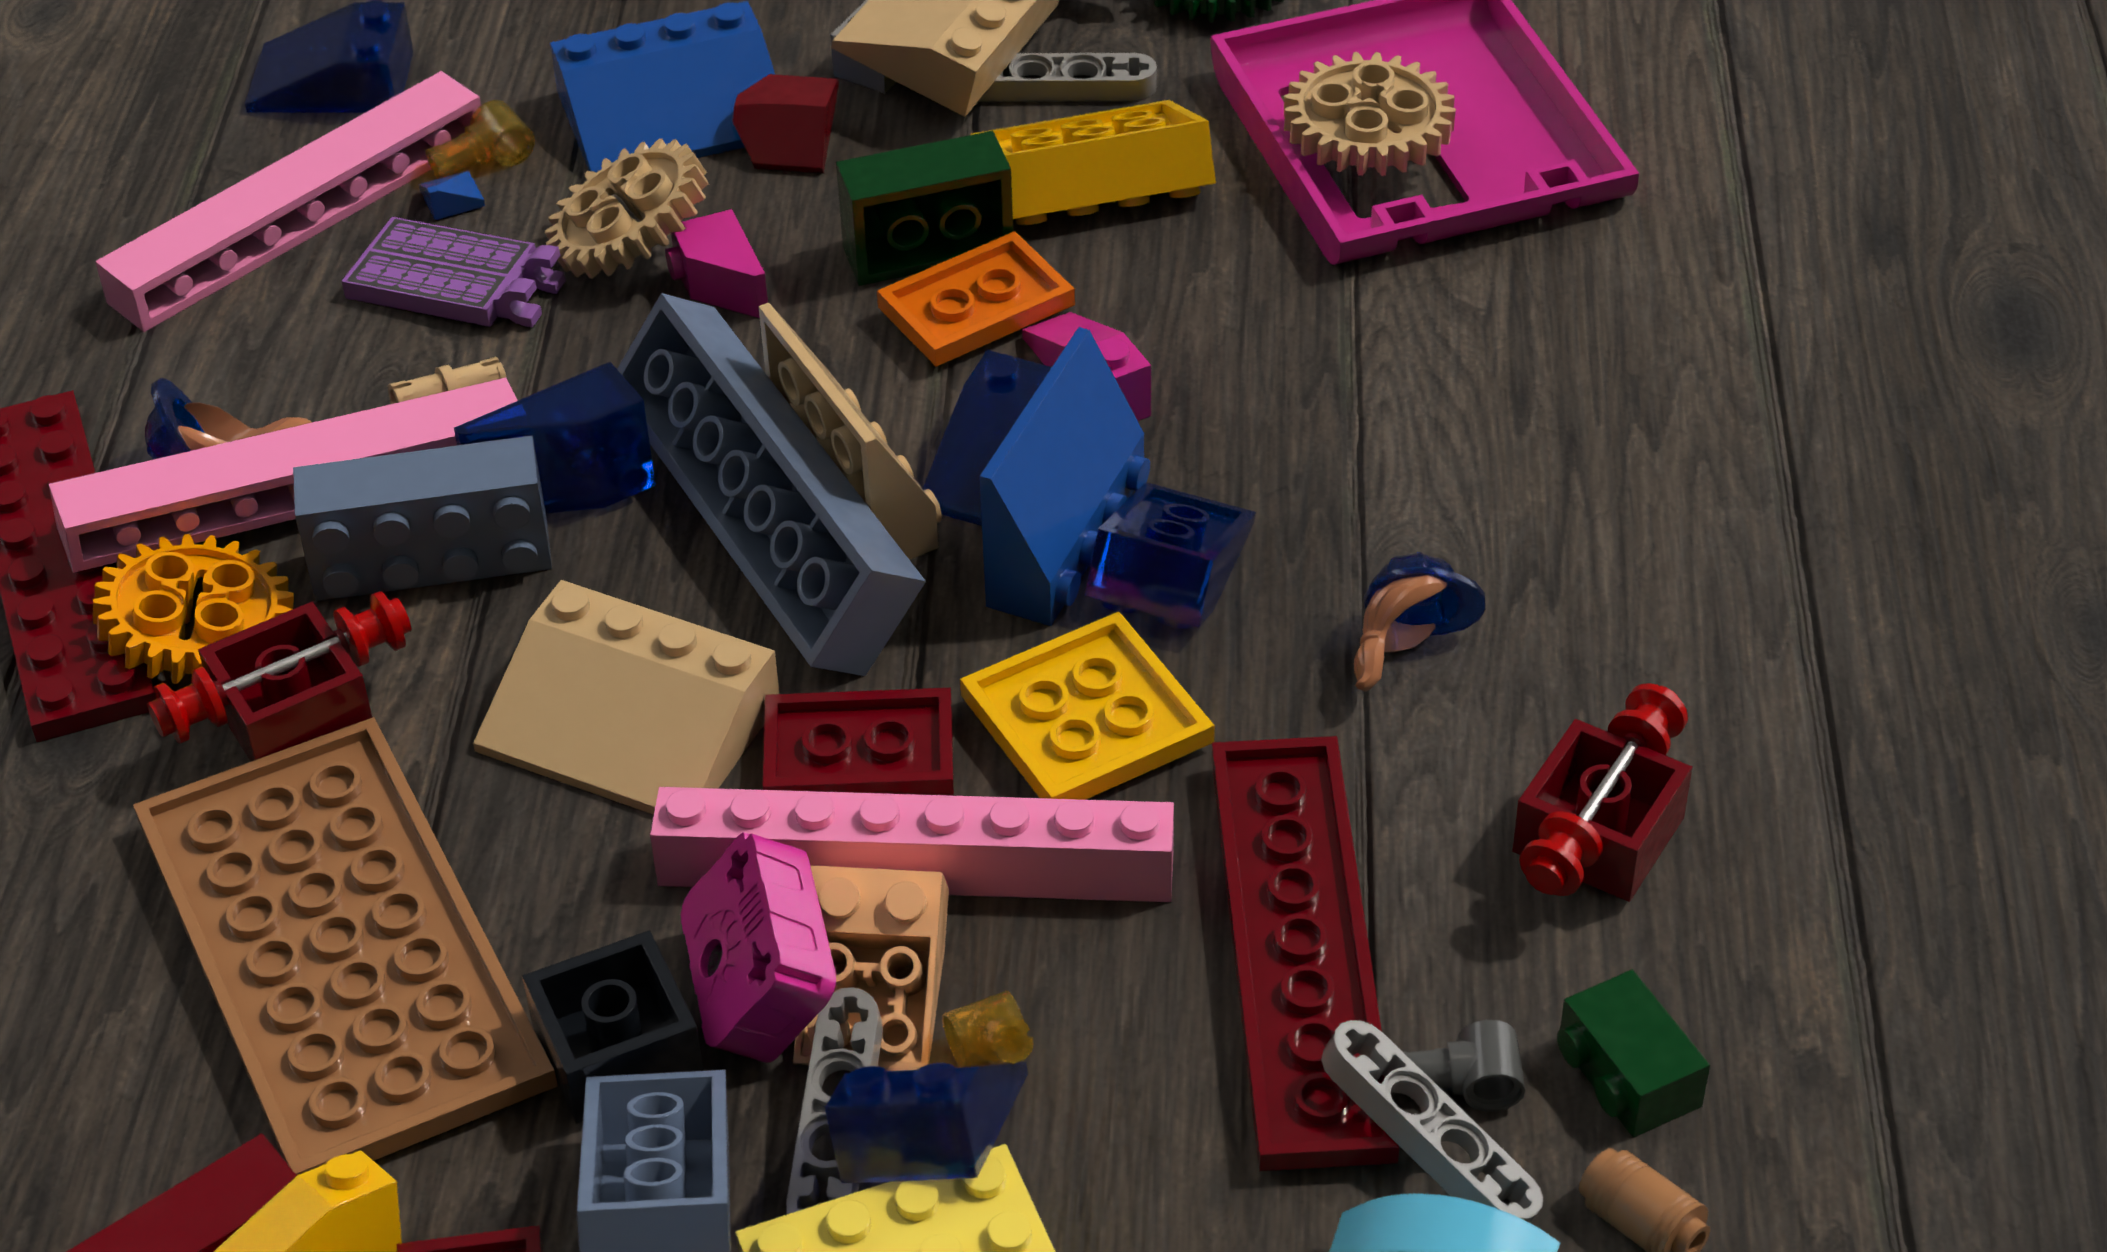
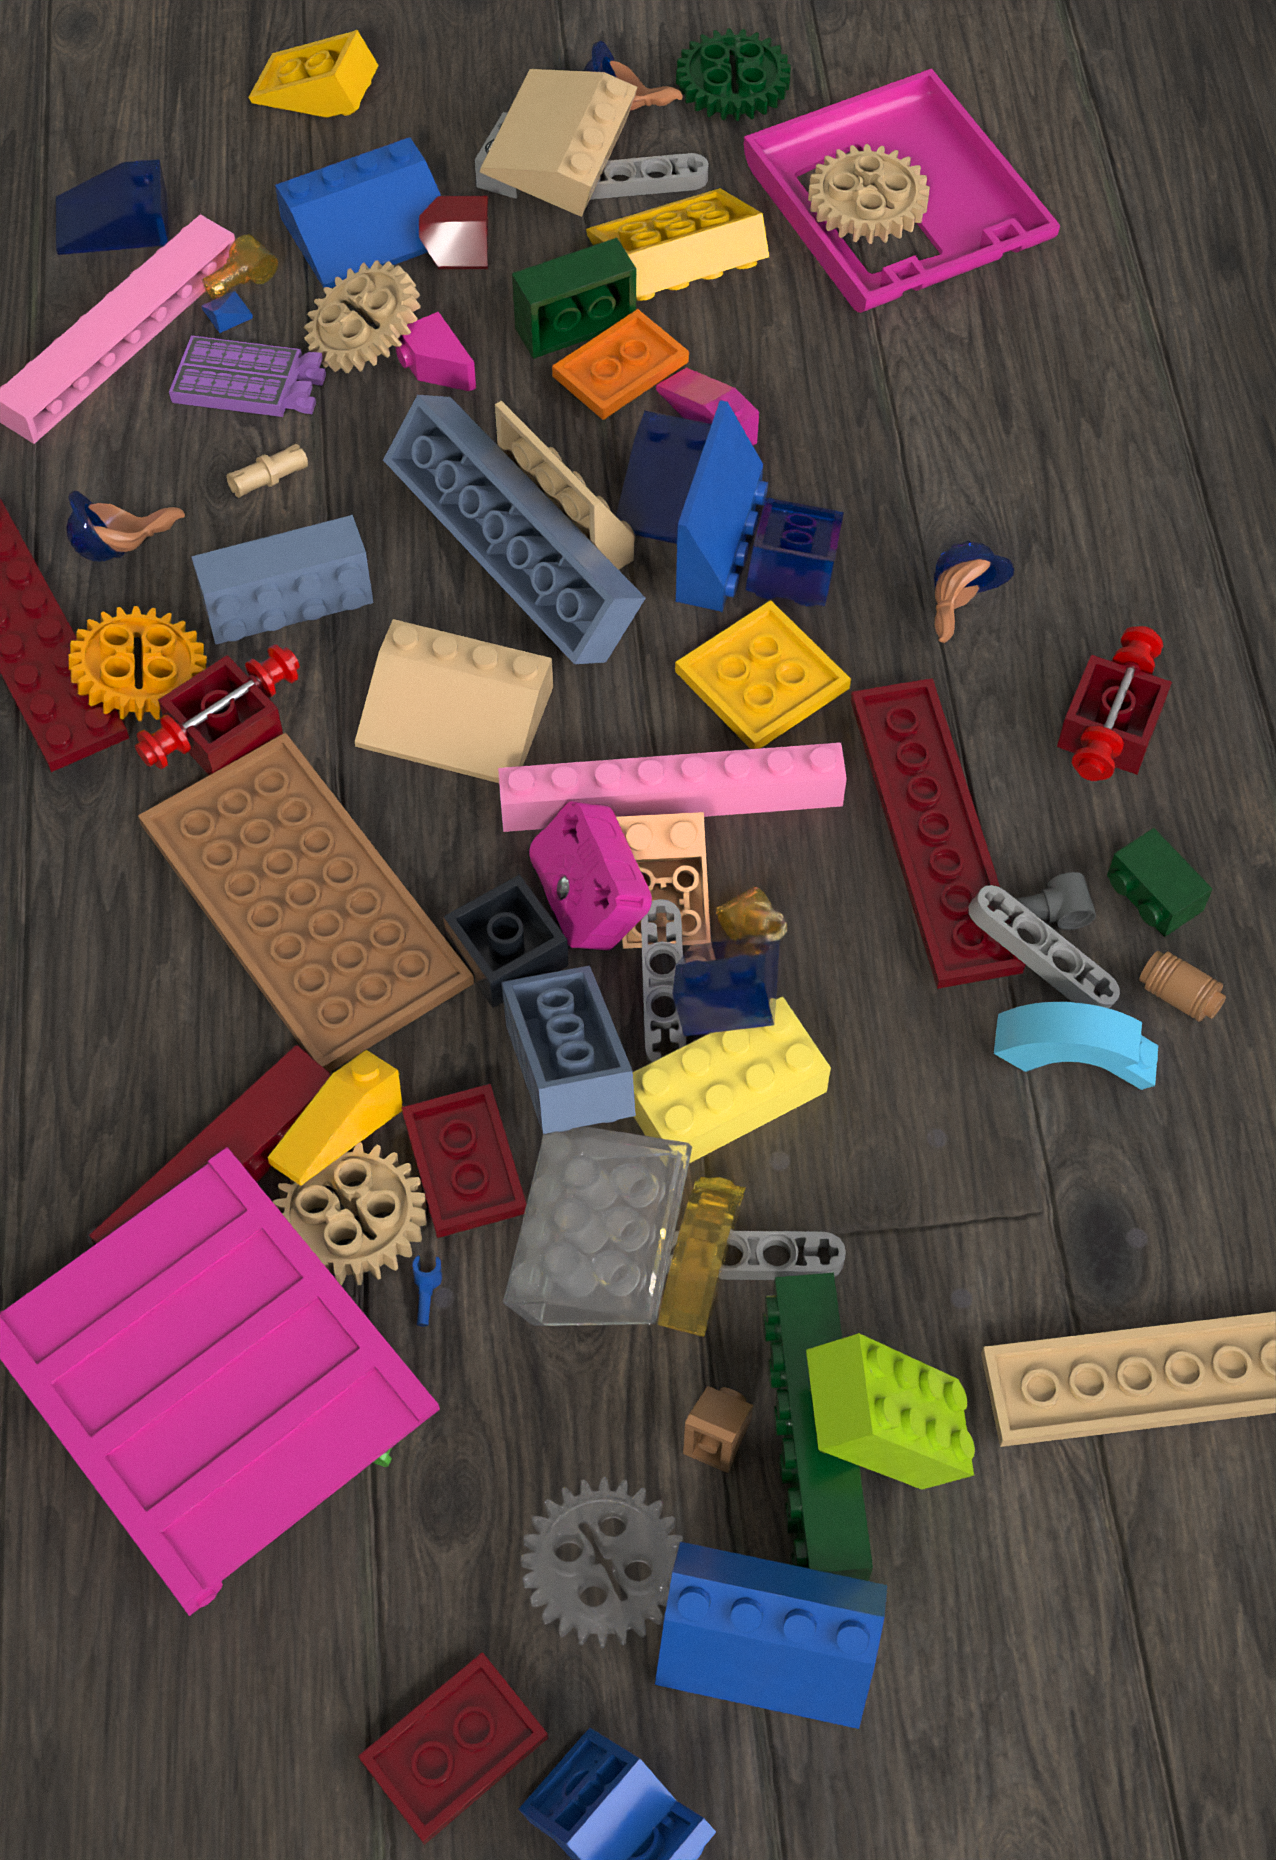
camera: 10 degrees left, 15 degrees up
bright pink brick [49,378,529,573] -> none
clear blue slope [454,362,655,513] -> none
dark red plate [763,687,954,796] -> none

